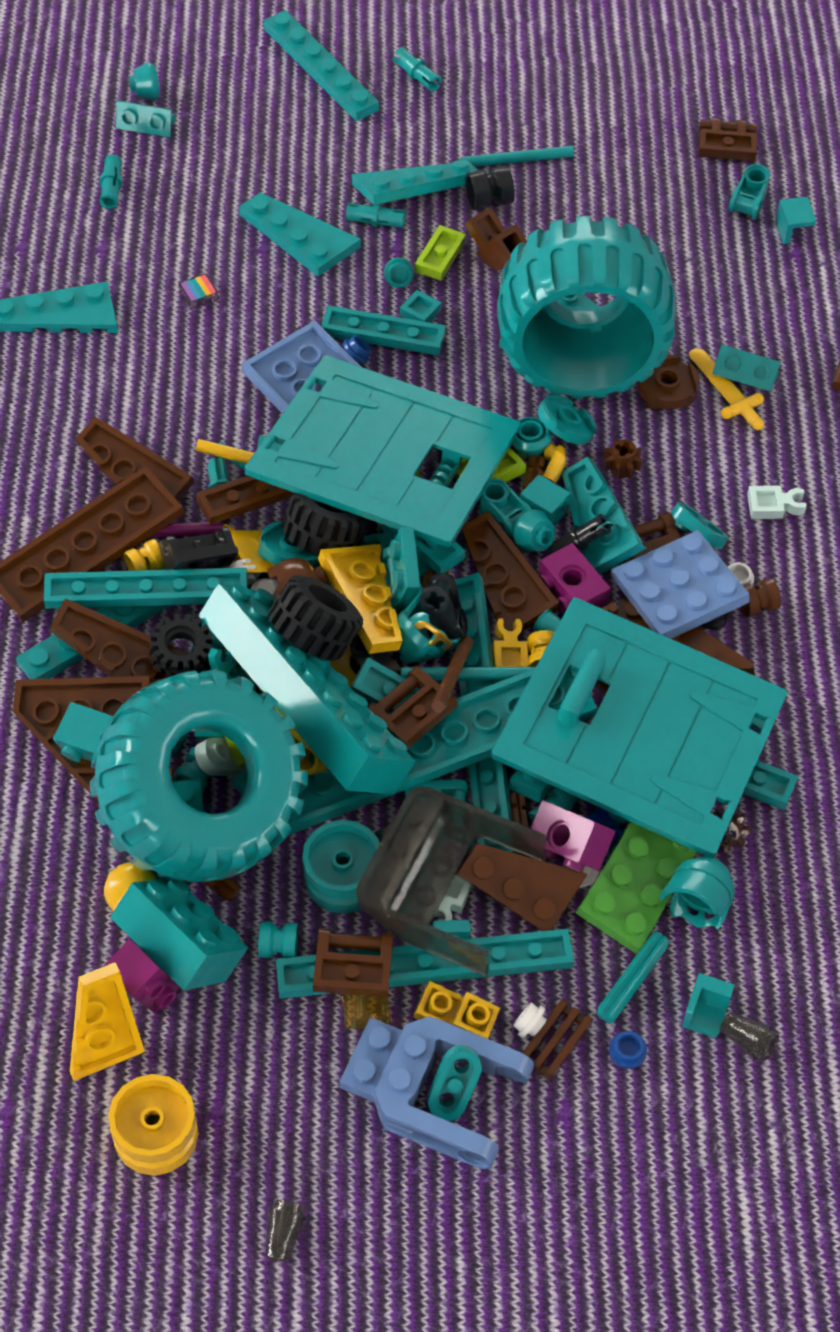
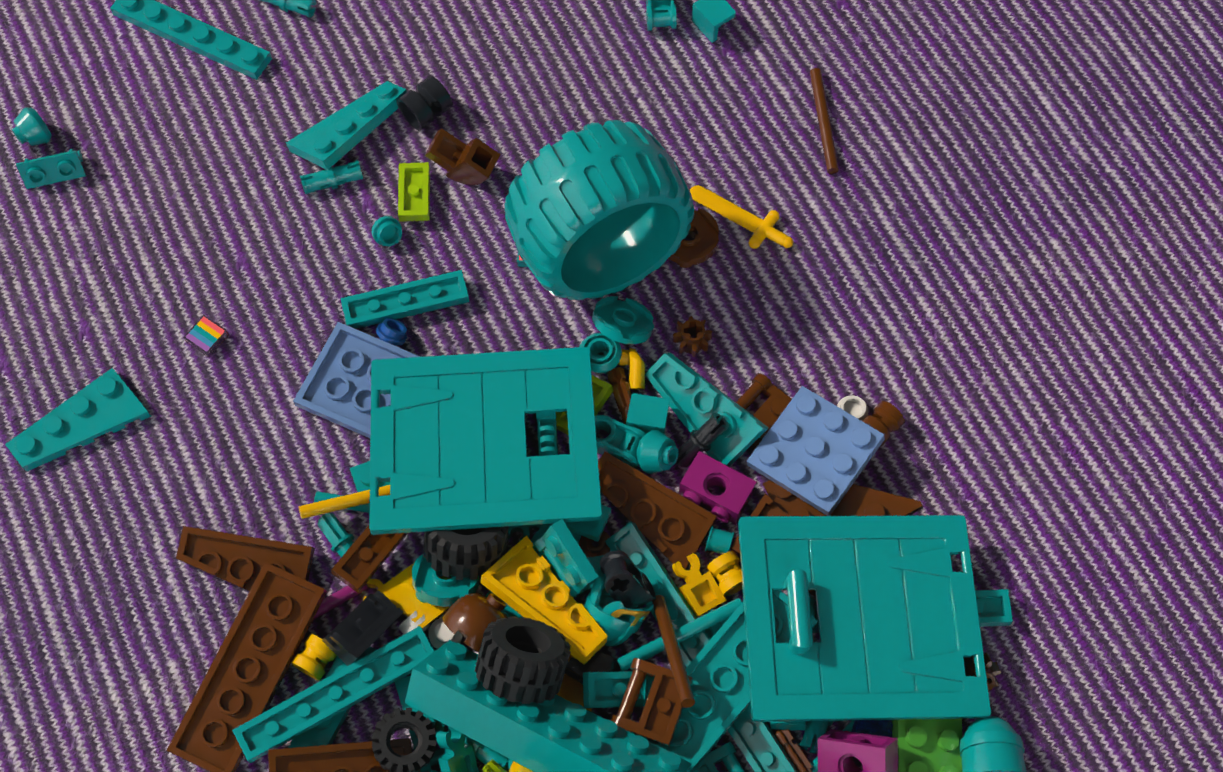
camera: 25 degrees left, 10 degrees up
teal pin [99,154,123,209] -> none
teal wing [239,192,361,277] -> none
teal plate [399,290,442,323] -> none
teal bar [460,146,574,167] -> none
teal plate [670,502,729,549] -> none
teal hinge [712,344,781,392] -> none
light aqua plate [747,485,806,519] -> none

